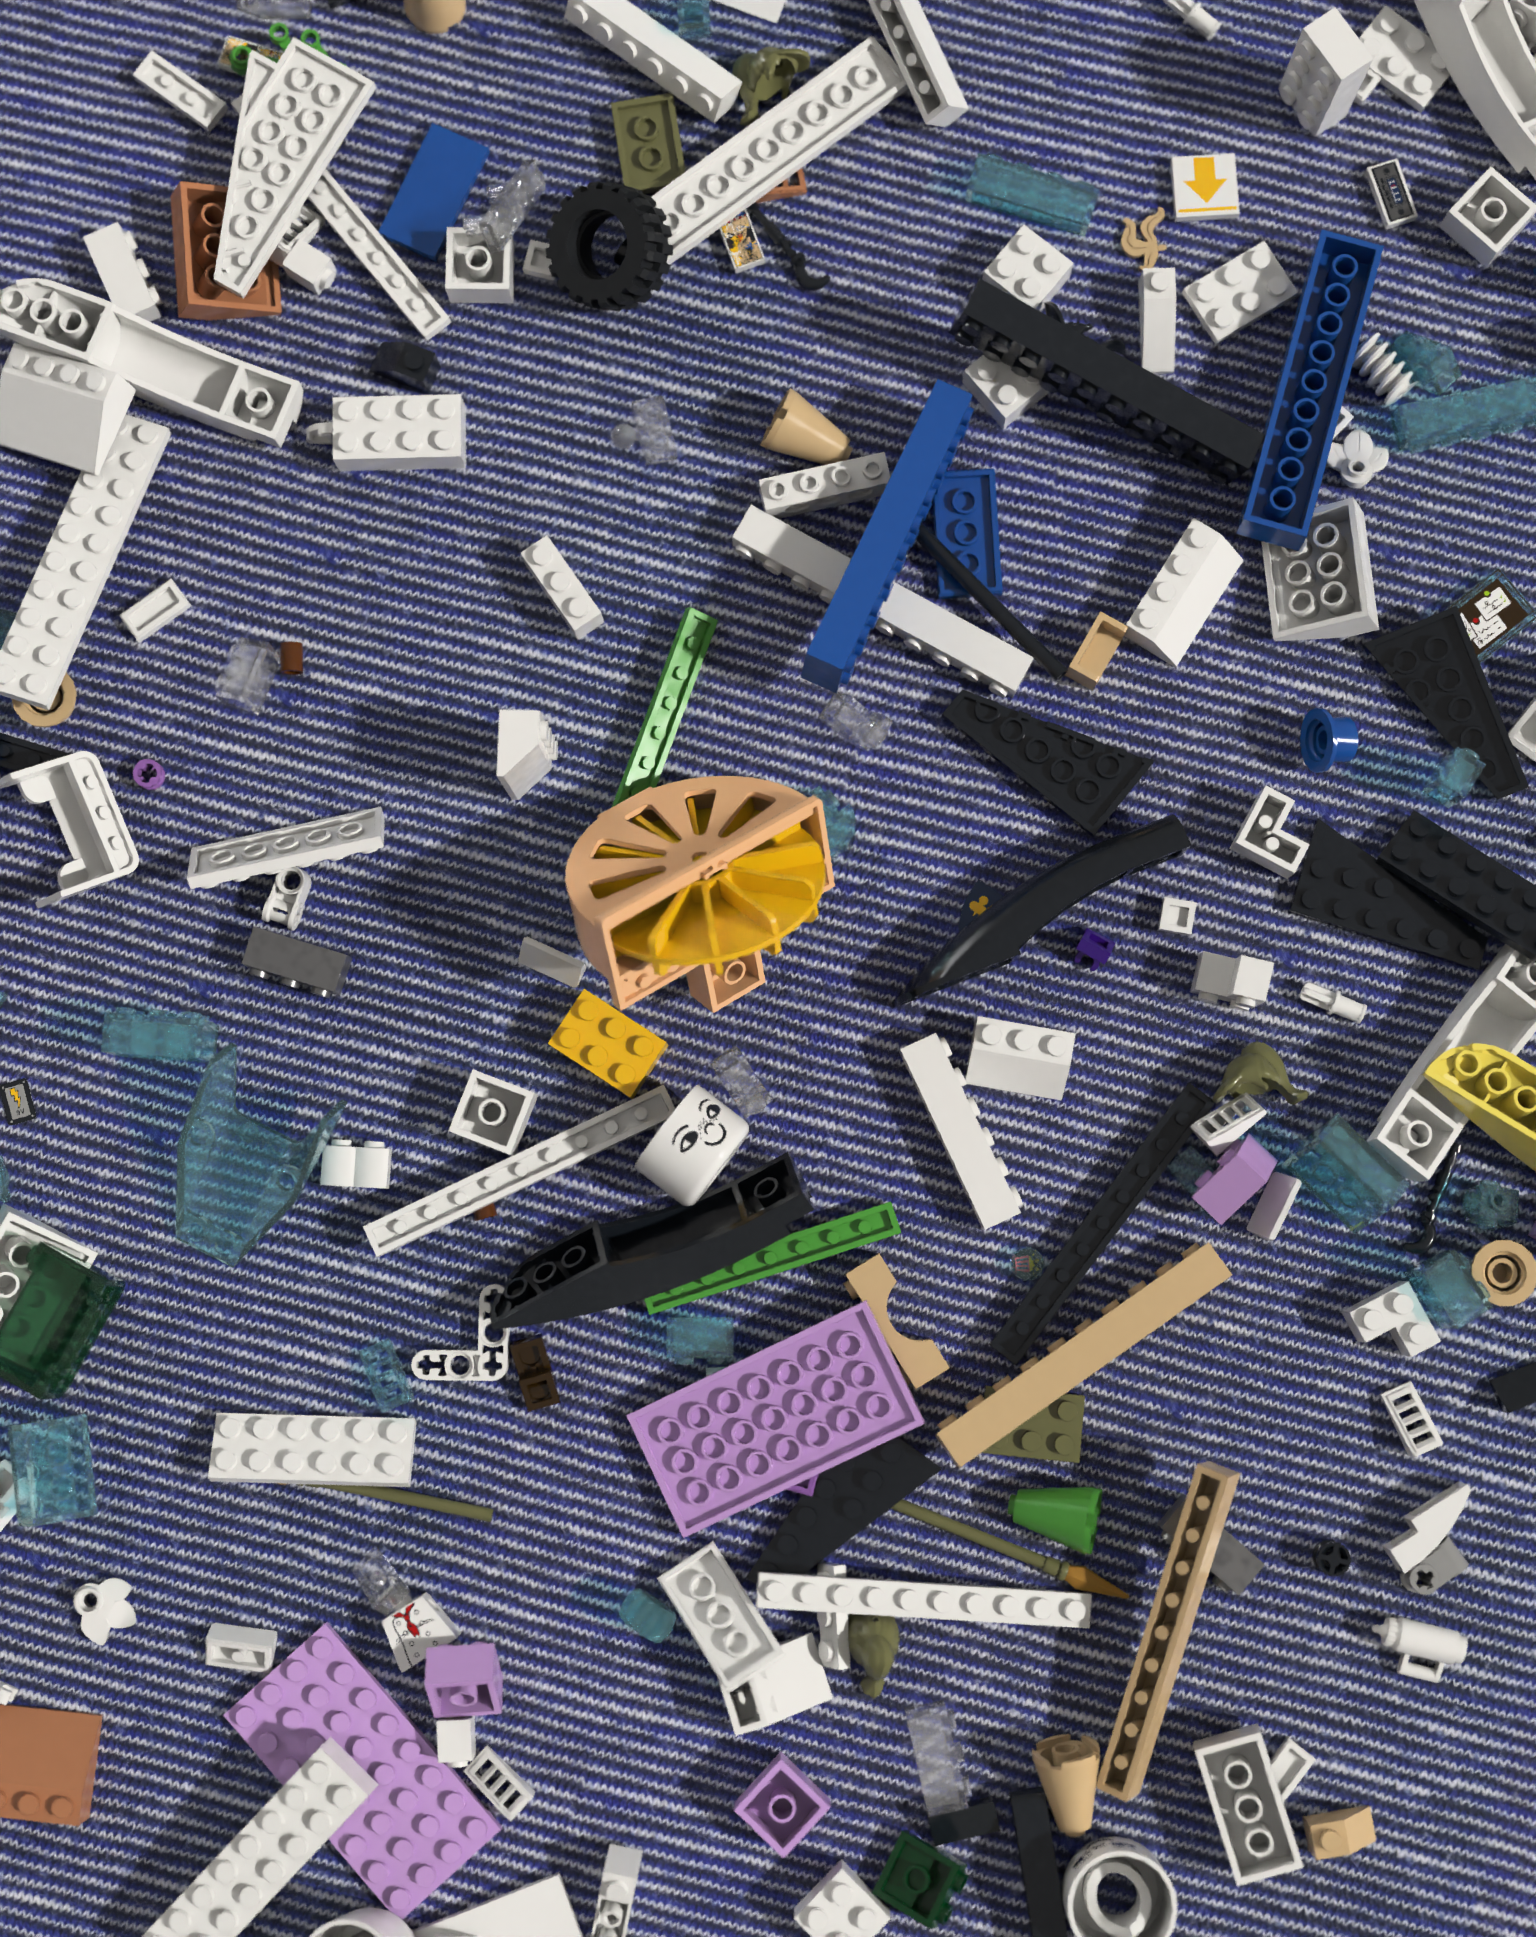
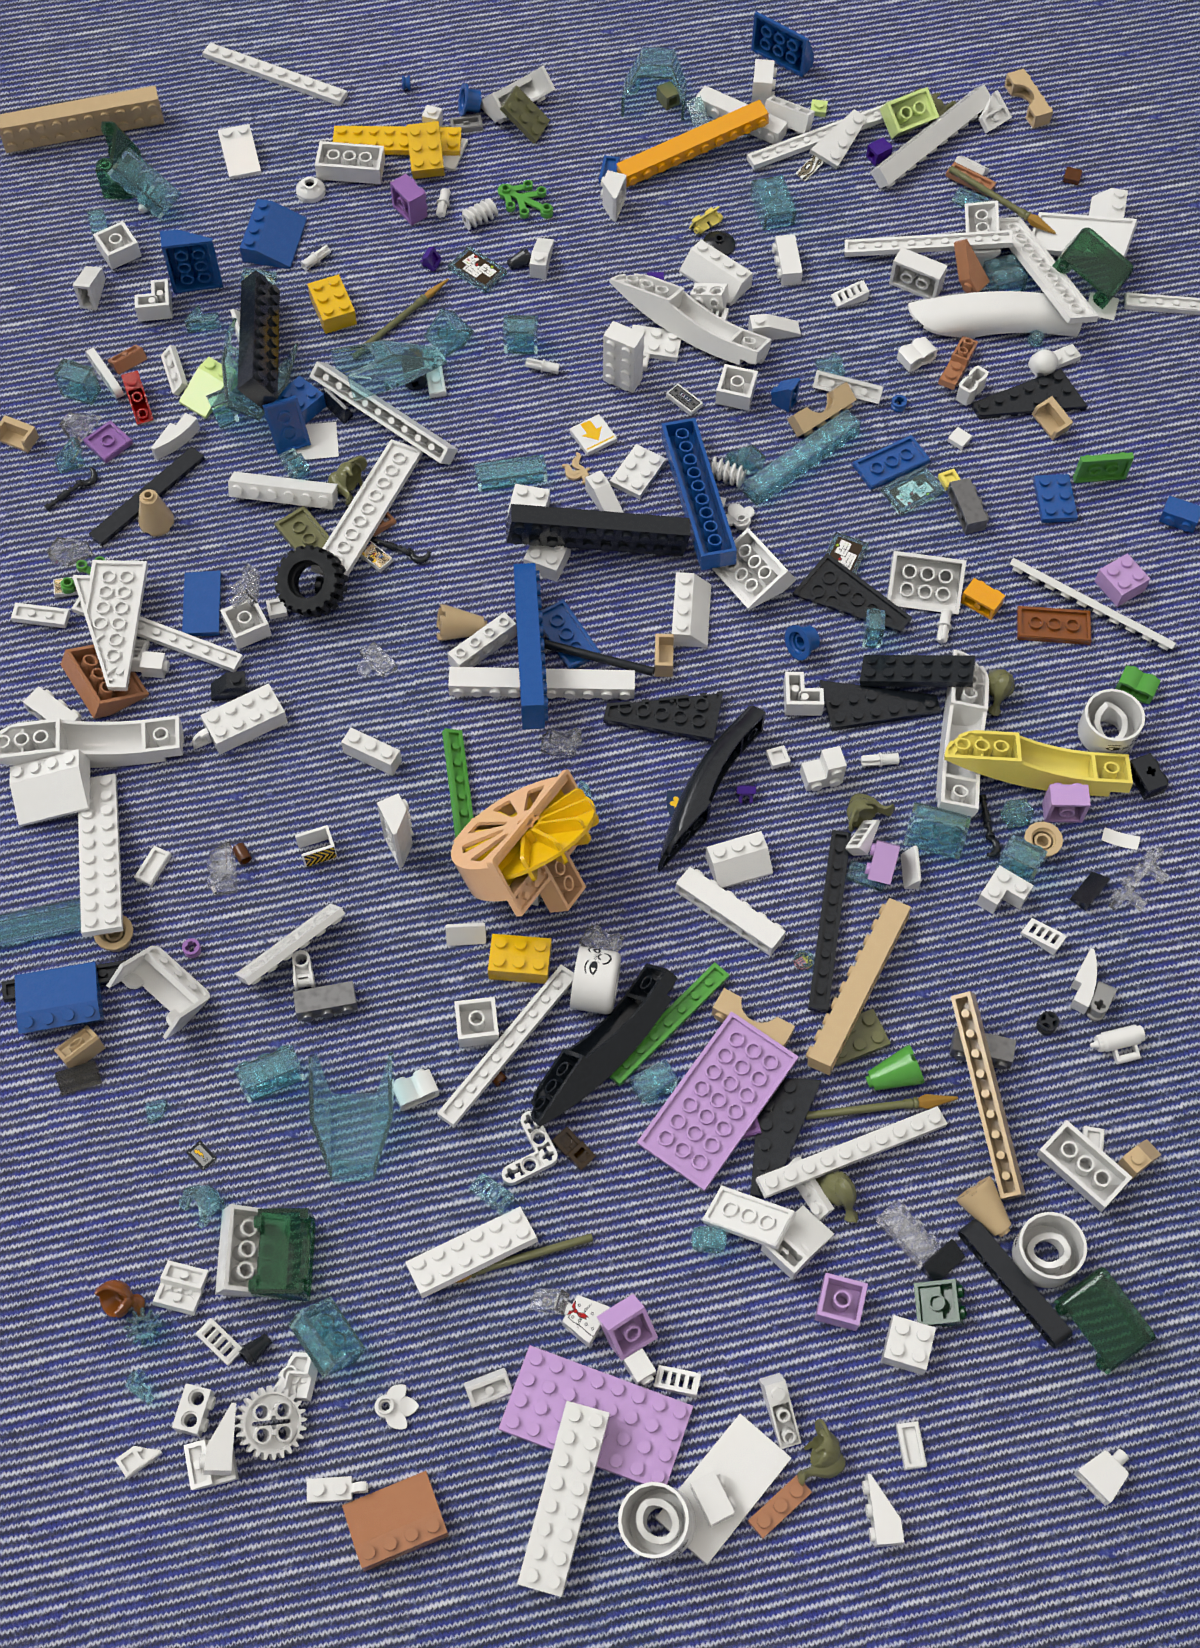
camera: 35 degrees left, 20 degrees down
none -> white piece [295,825,337,867]

